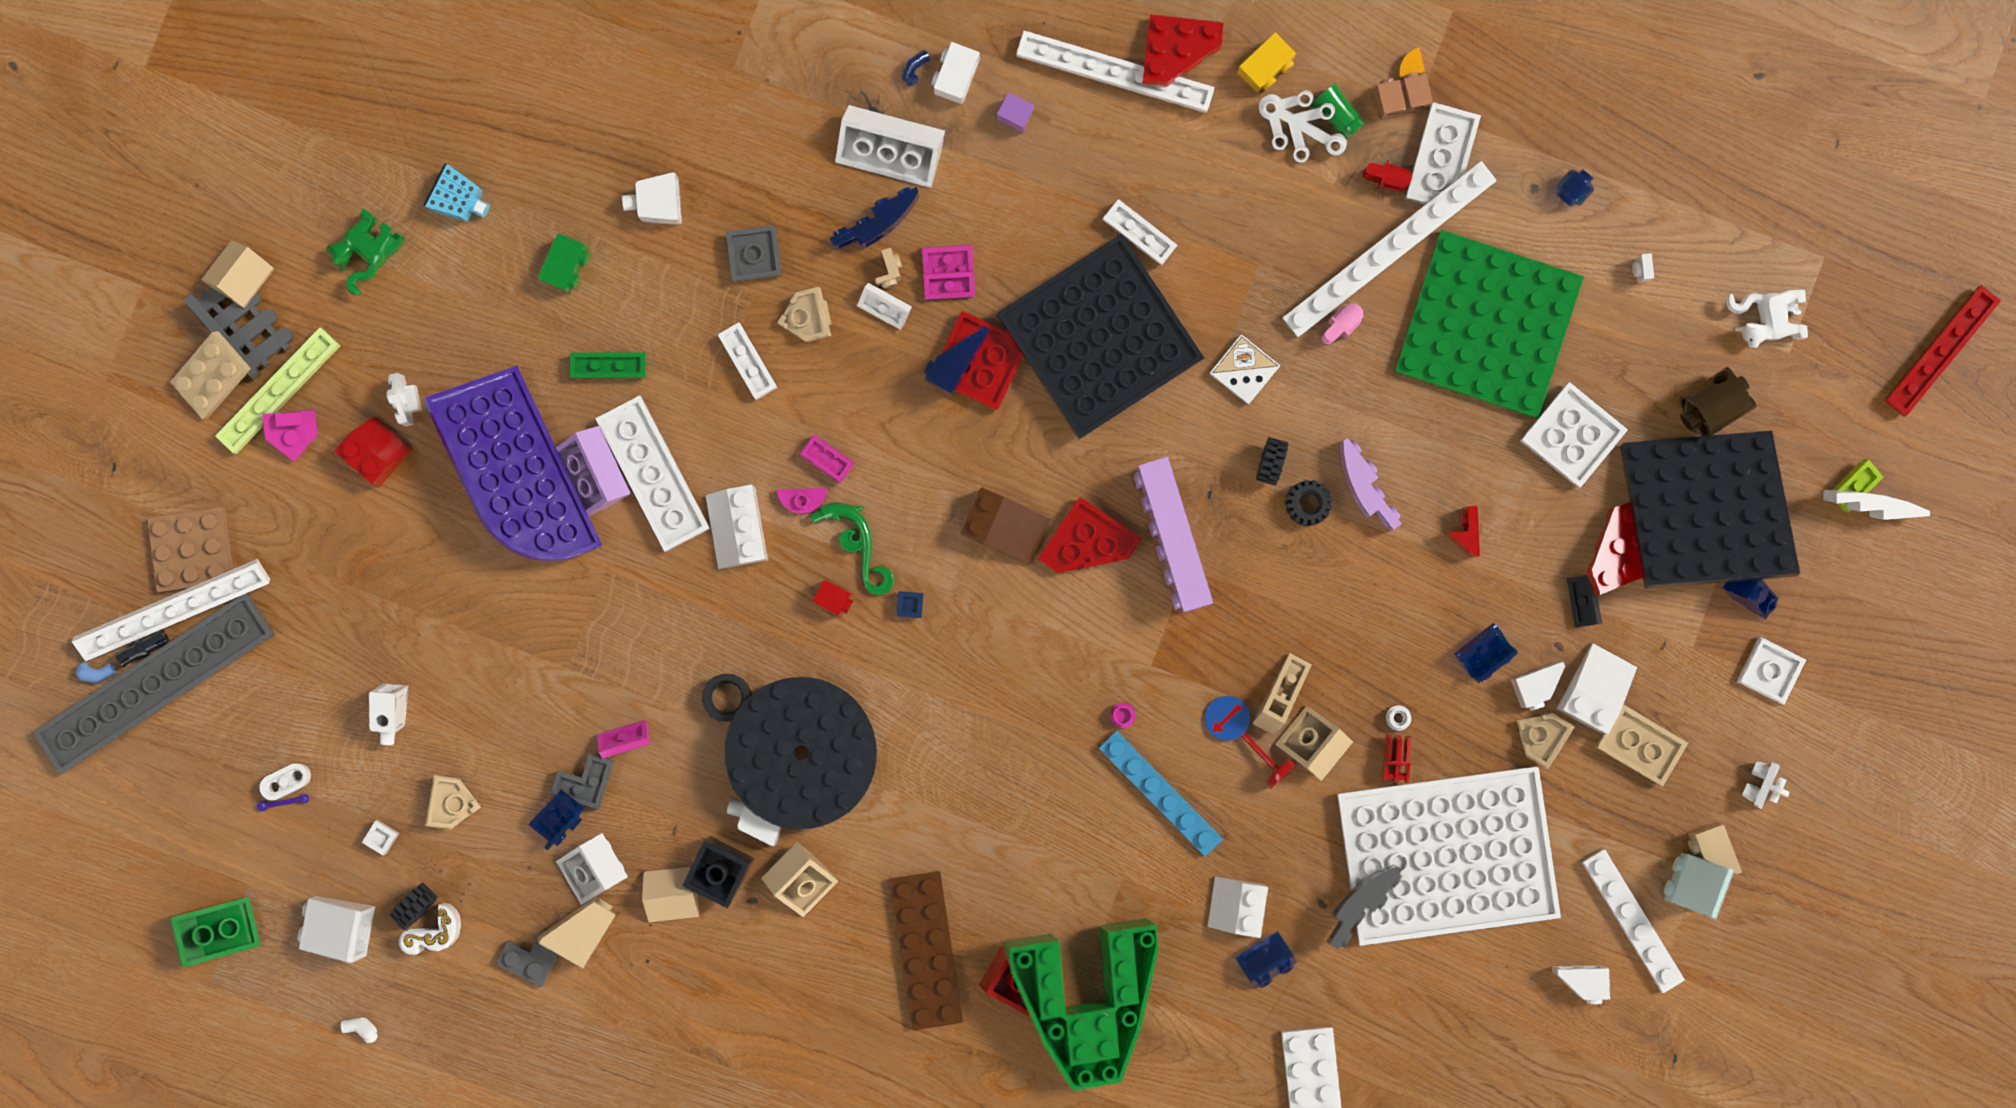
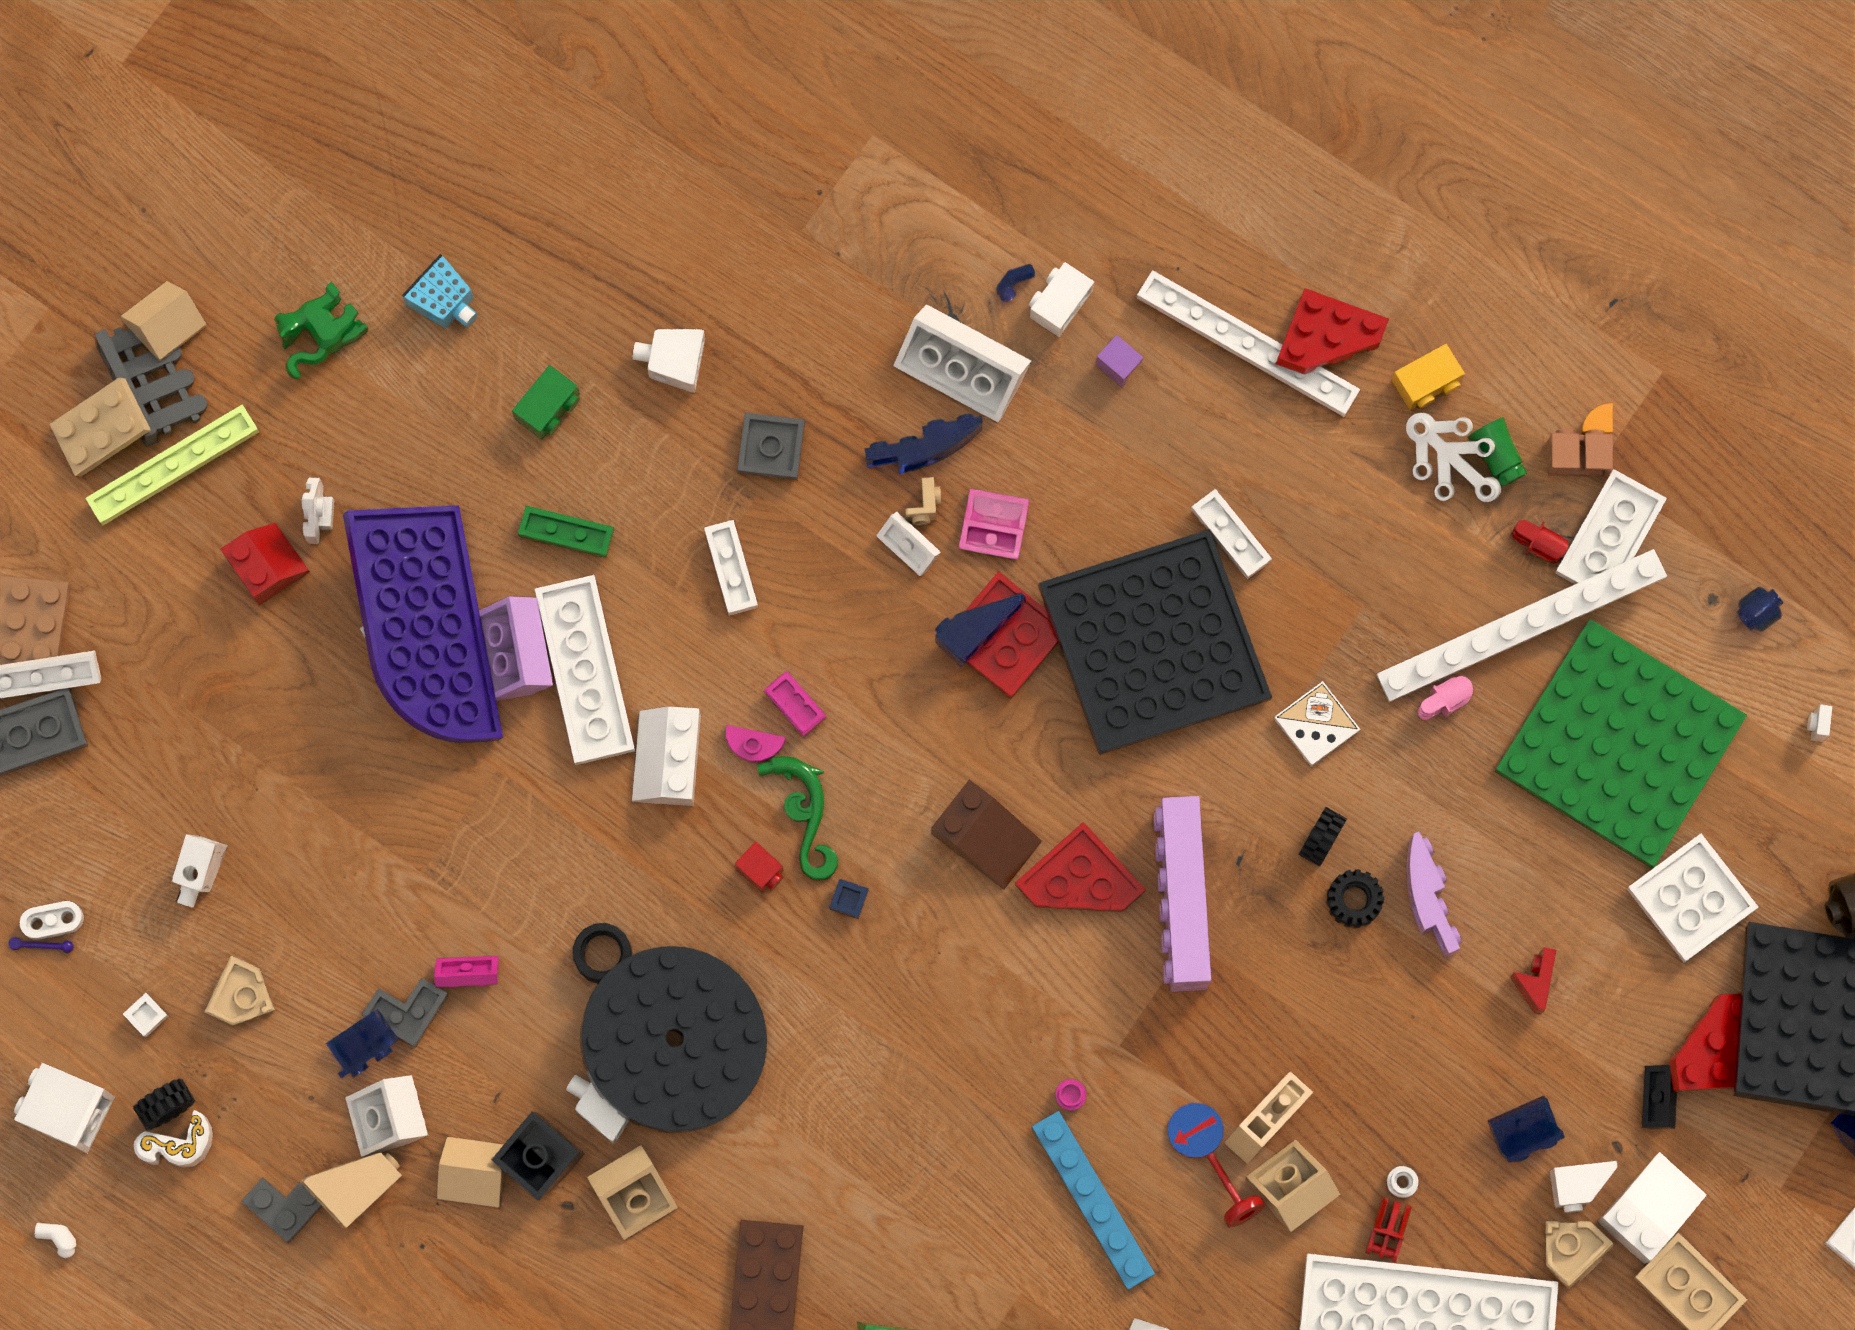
camera: 10 degrees right, 10 degrees down
dark pink plate [262,409,318,461] -> none
tan plate [777,287,832,342] -> none

